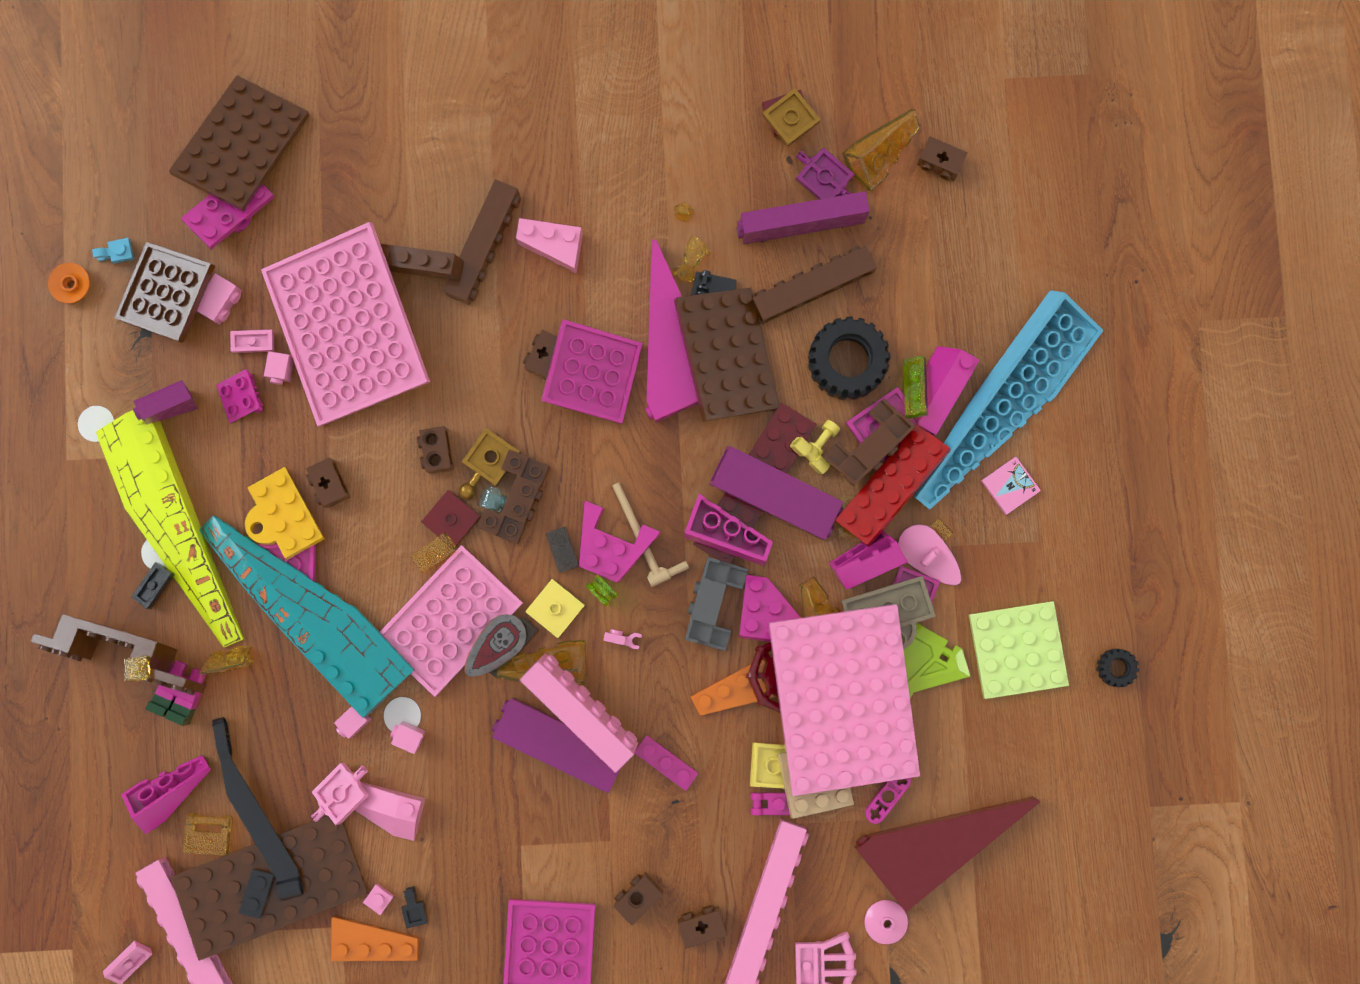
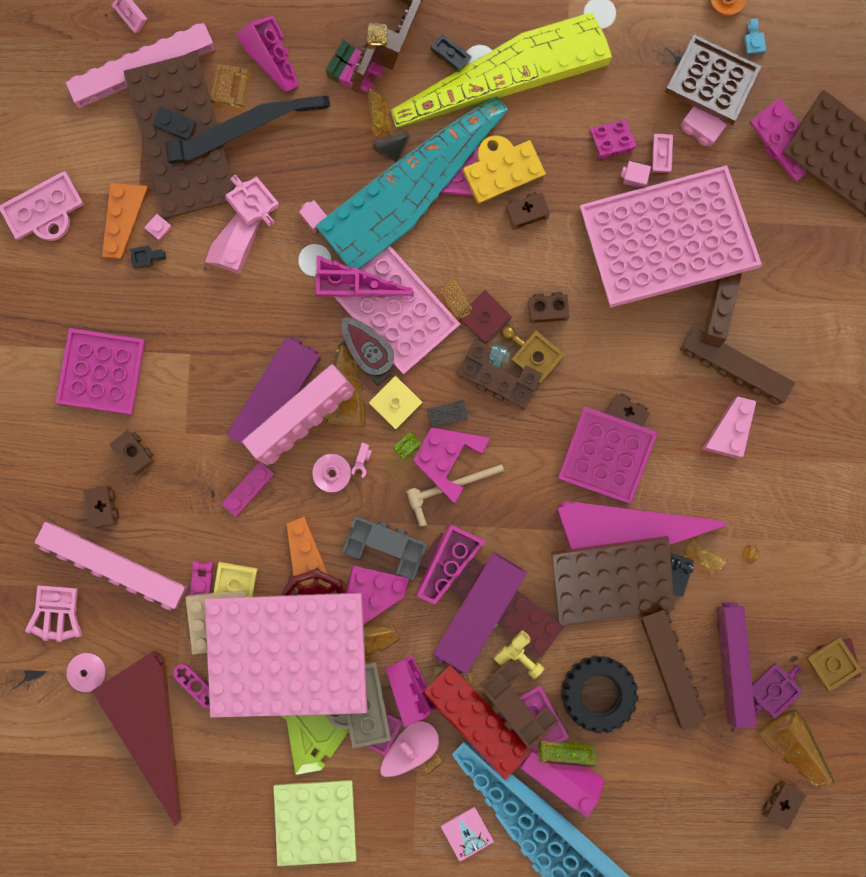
camera: 90 degrees right, 0 degrees up
magenta slope [133,380,198,425] -> none
bright pink brick [390,721,426,754] -> none
none -> bright pink dish [312,454,351,492]
none -> dark pink wedge [315,256,412,297]
none -> clear smoke slope [372,131,409,163]

